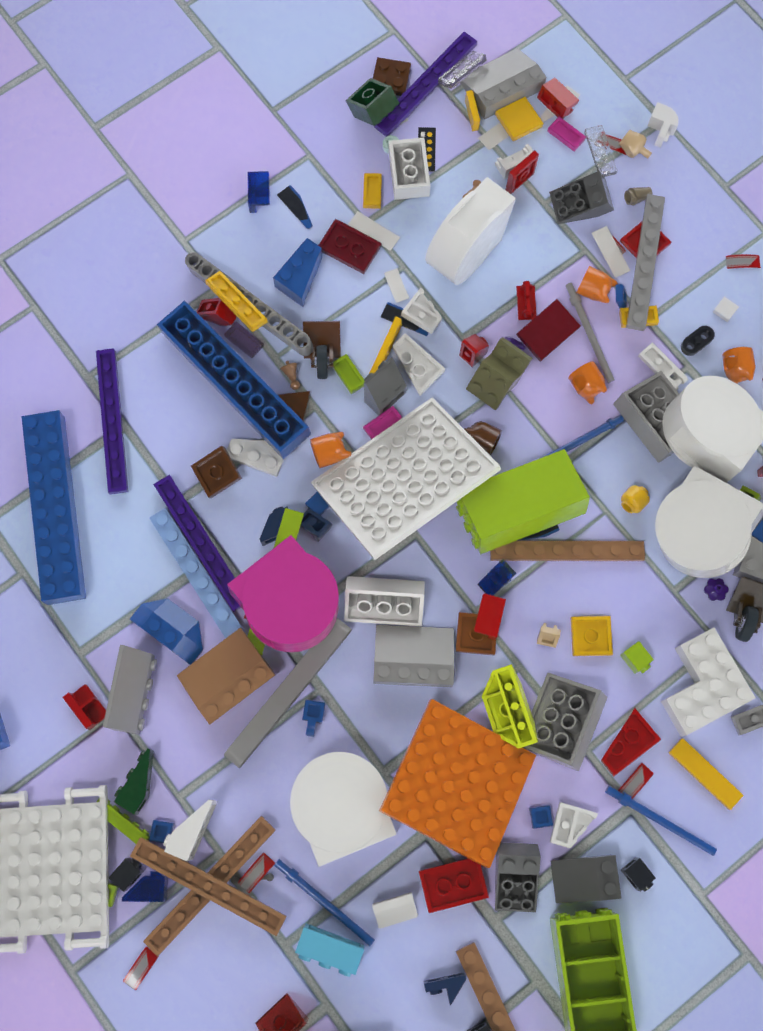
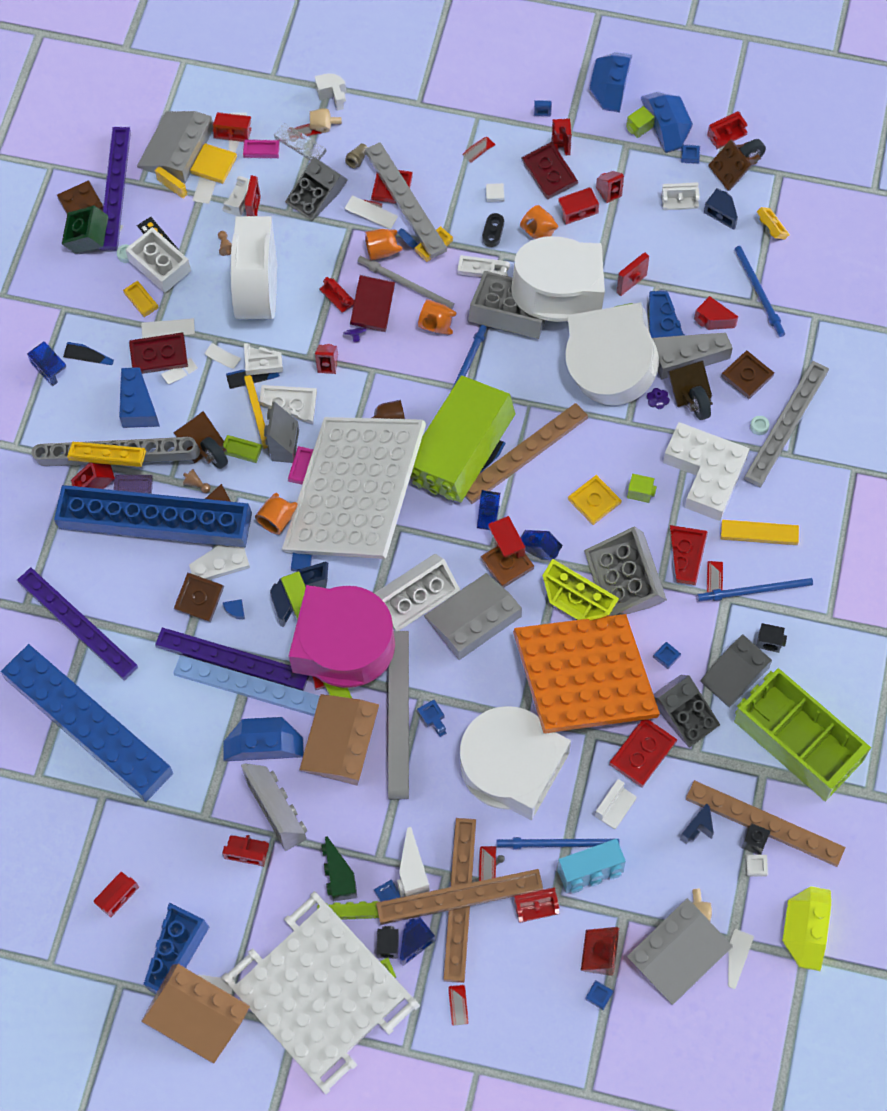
camera: 35 degrees left, 10 degrees down
clear plate [438,51,487,89] -> none
olive bracket [466,337,533,411] -> none
tan tile [537,623,561,648] -> none
white wing [549,802,598,849] -> none
yellow head [621,485,650,513] -> none
none -> white sticker [161,358,198,384]
none -> blue tile [223,599,245,619]
none -> red hinge [514,887,560,923]
none -> clear blue slope [520,530,563,560]

